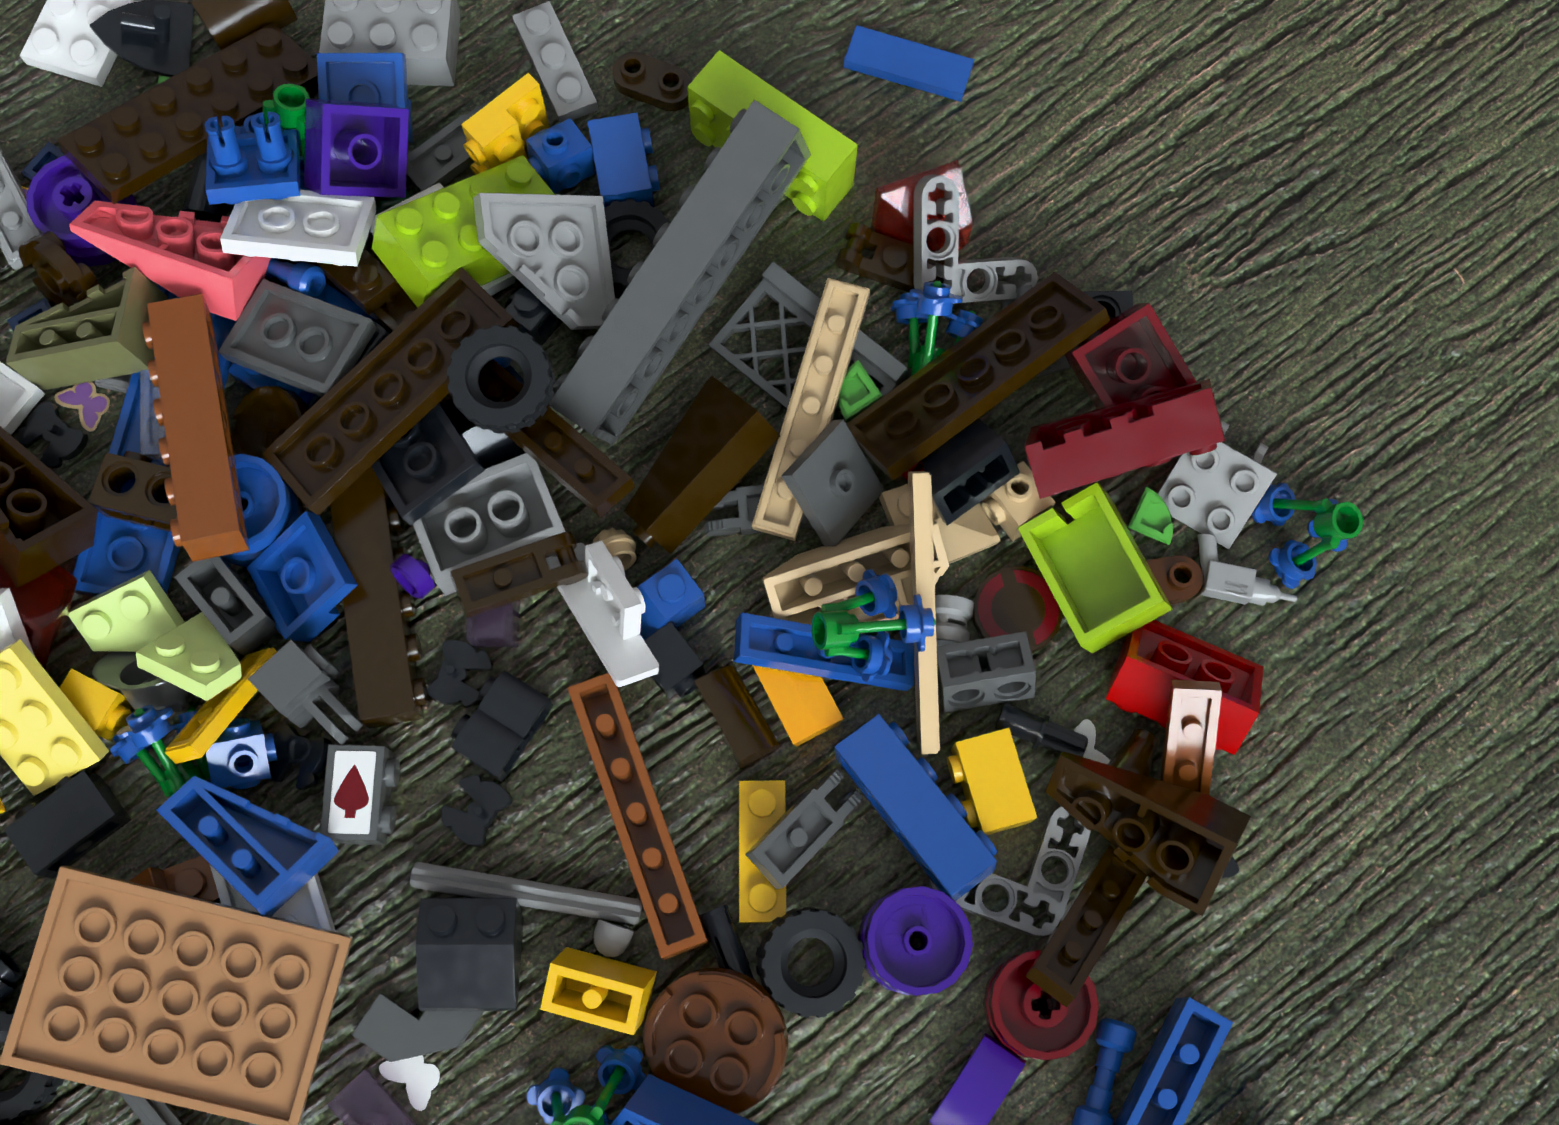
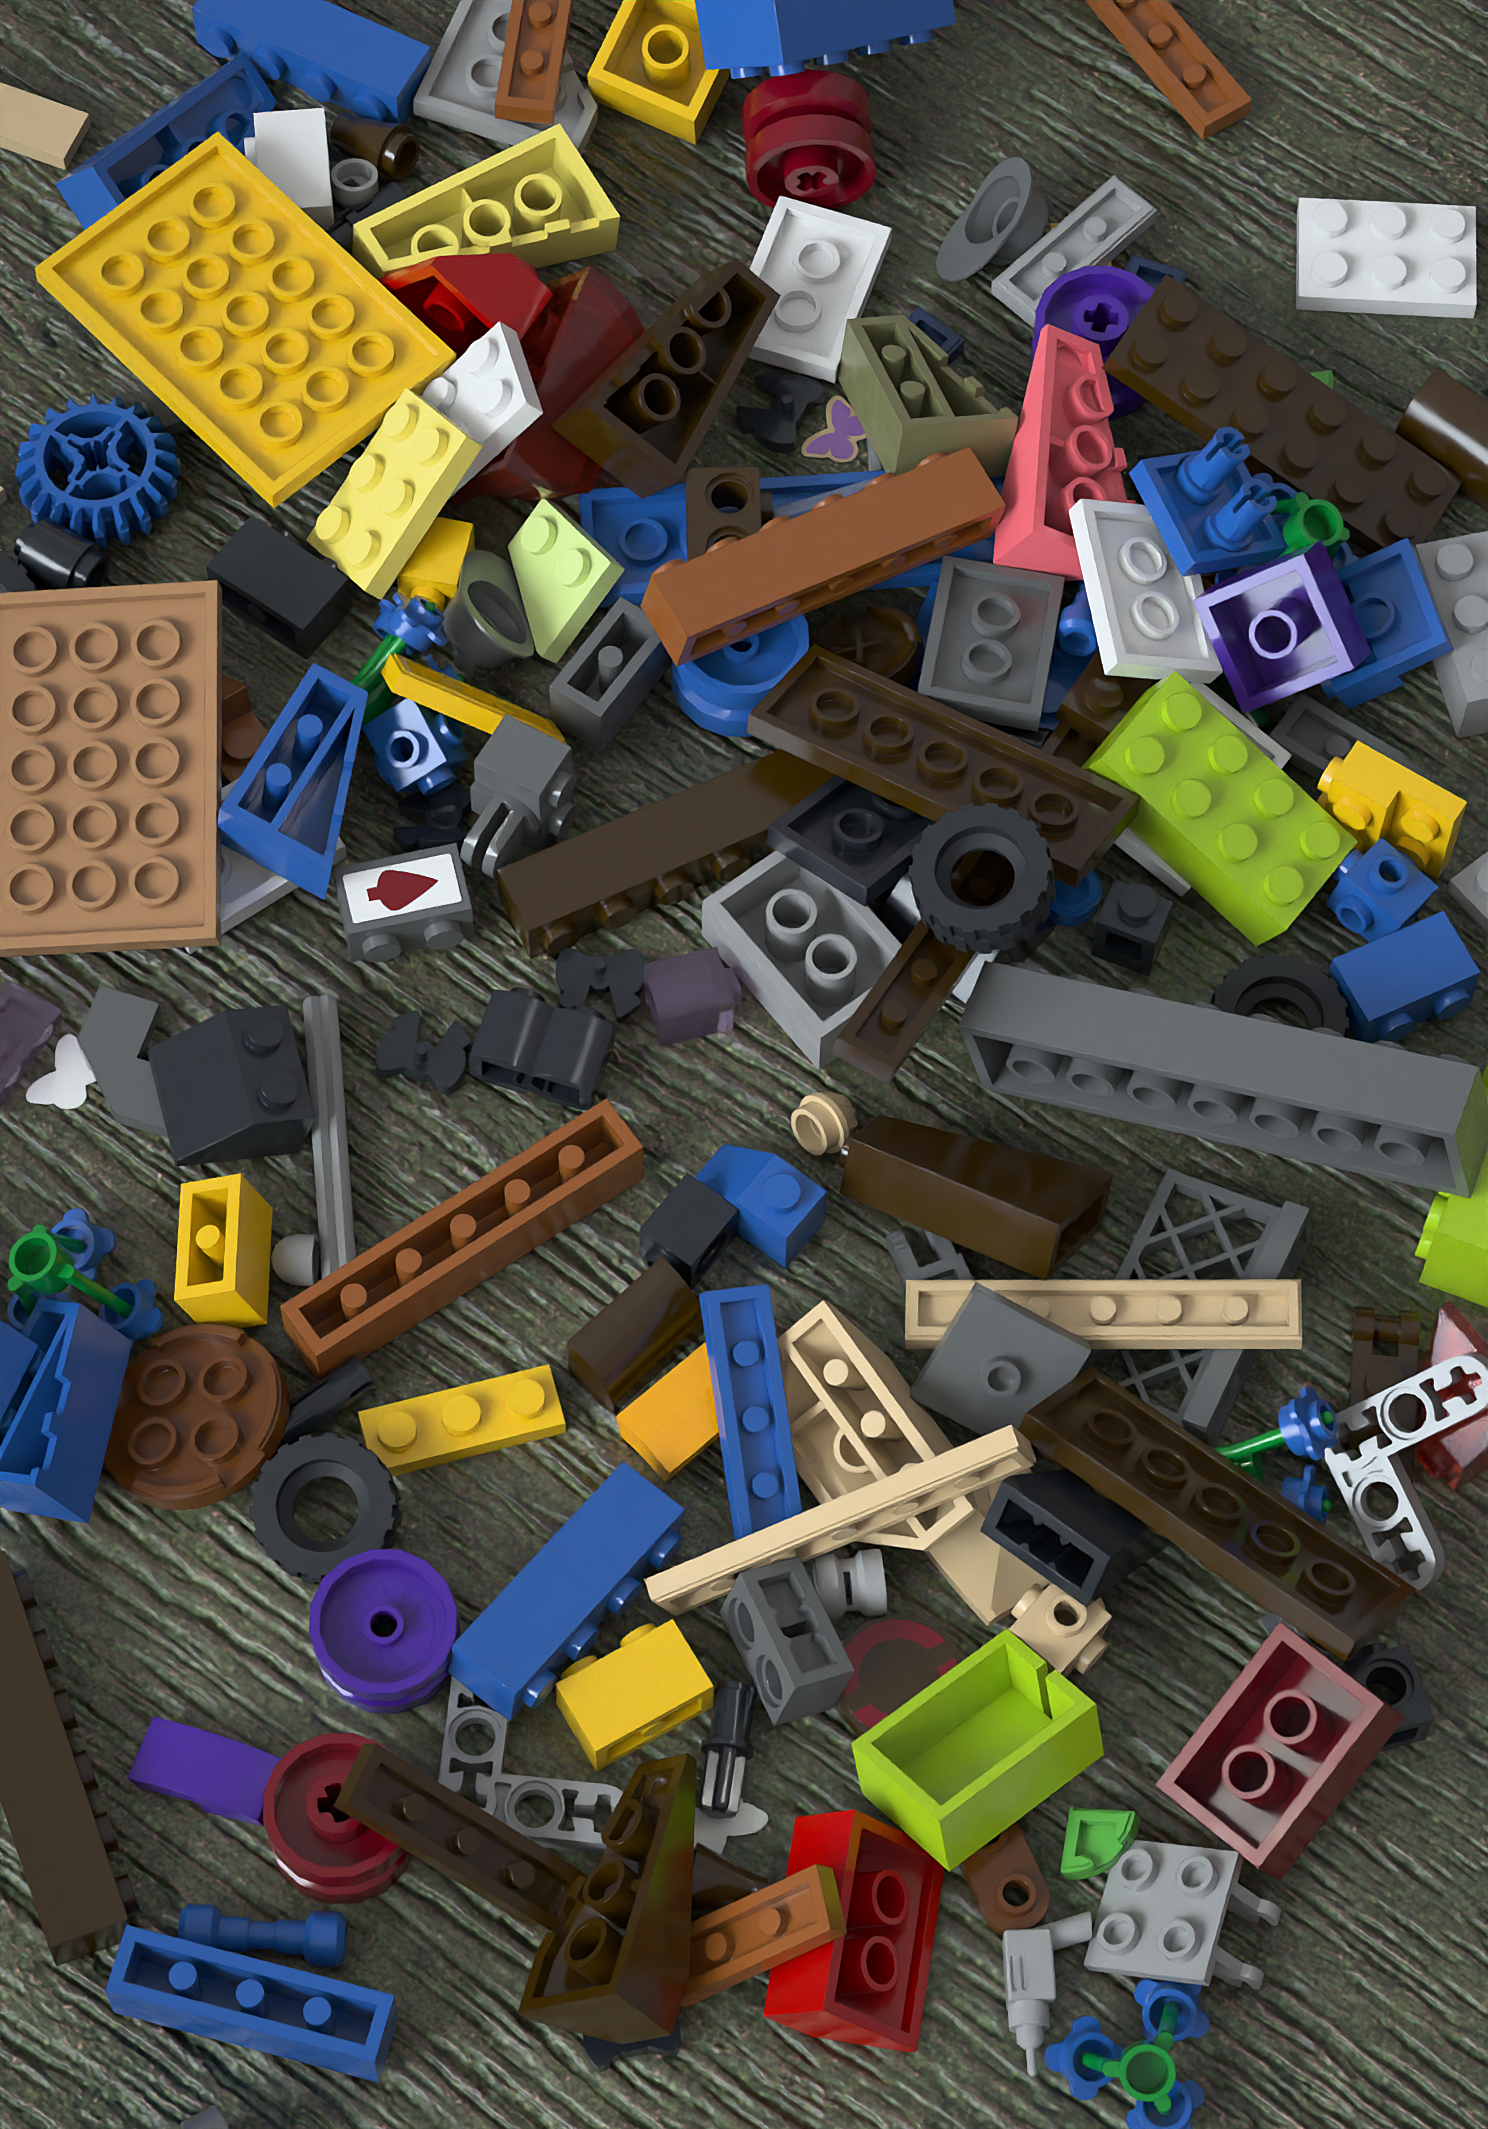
camera: 75 degrees right, 10 degrees down
dark brown plate [19,231,97,307] -> none
black shield [90,0,194,77] -> none
yellowish green wing [136,612,242,701] -> none
blue plate [247,511,358,642] -> none
dark purple tile [390,553,435,599] -> none
dark brown plate [450,532,589,618] -> none
light grey plate [473,193,615,330] -> none
white bracket [545,541,659,687] -> none
dark grey hinge [745,767,862,889] -> none
plant [811,569,936,682] -> none
bright green tile [839,360,883,423] -> none
dark red wedge [1025,379,1225,499] -> none

